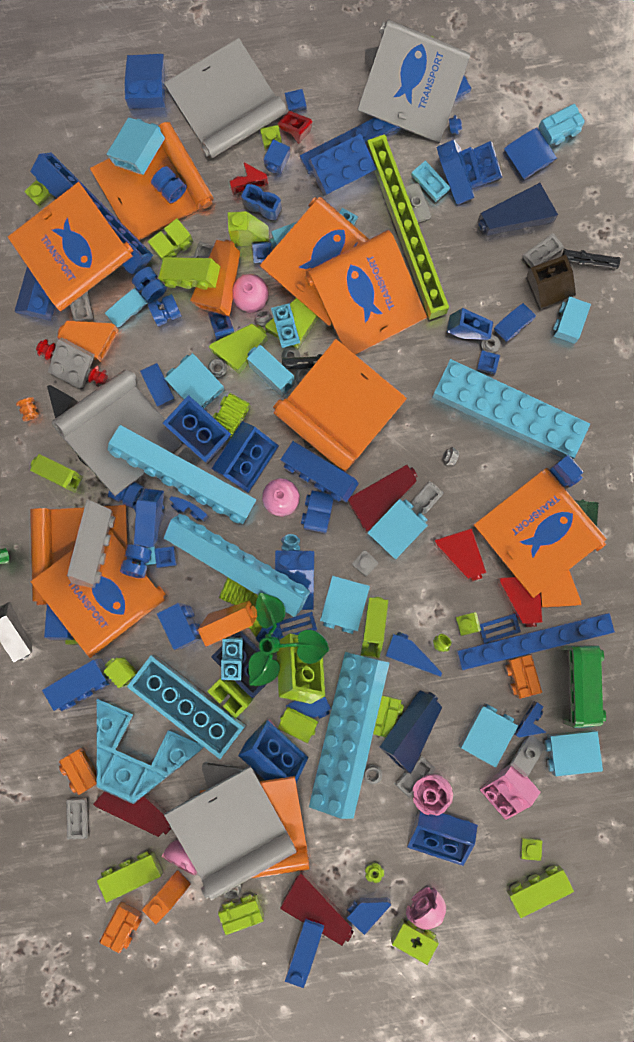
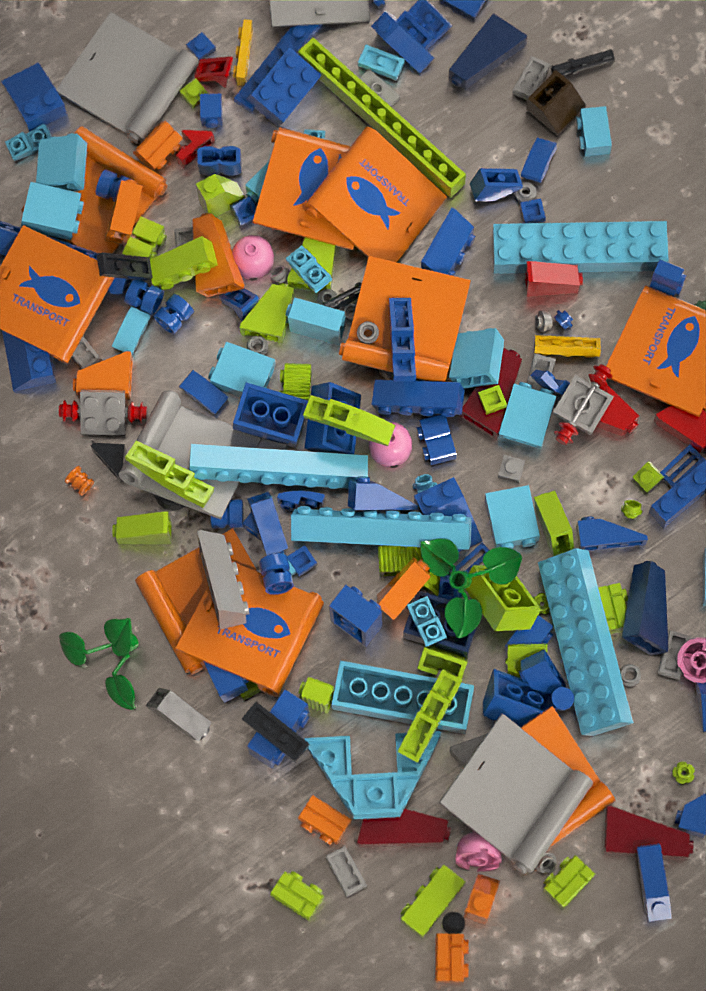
camera: 30 degrees left, 10 degrees down
none -> medium azure slope [5,124,51,161]
none -> medium azure brick [20,182,84,240]
none -> black plate [96,252,153,281]
none -> orange slope [105,179,142,245]
none -> lime slope [125,441,214,508]
none -> orange brick [133,121,183,170]
none -> yellow plate [233,19,253,86]
none -> black plate [242,701,310,763]
none -> lime brick [270,871,324,921]
none -> lime slope [303,395,396,446]
none -> slope [348,476,418,510]
none -> light grey plate [357,322,379,344]
none -> blue slope [389,298,416,382]
none -> lime slope [397,669,463,763]
none -> blue slope [421,208,476,276]
none -> black plate [442,912,465,934]
none -> medium azure brick [449,328,504,388]
none -> lime plate [478,385,507,415]
none -> blue slope [519,649,566,694]
none -> slope [525,261,583,297]
none -> blue slope [530,370,570,397]
none -> lime plate [533,593,550,614]
none -> yellow plate [534,335,601,358]
none -> blue tile [550,687,574,711]
none -> light grey plate [553,364,614,445]
none -> blue plate [554,310,573,330]

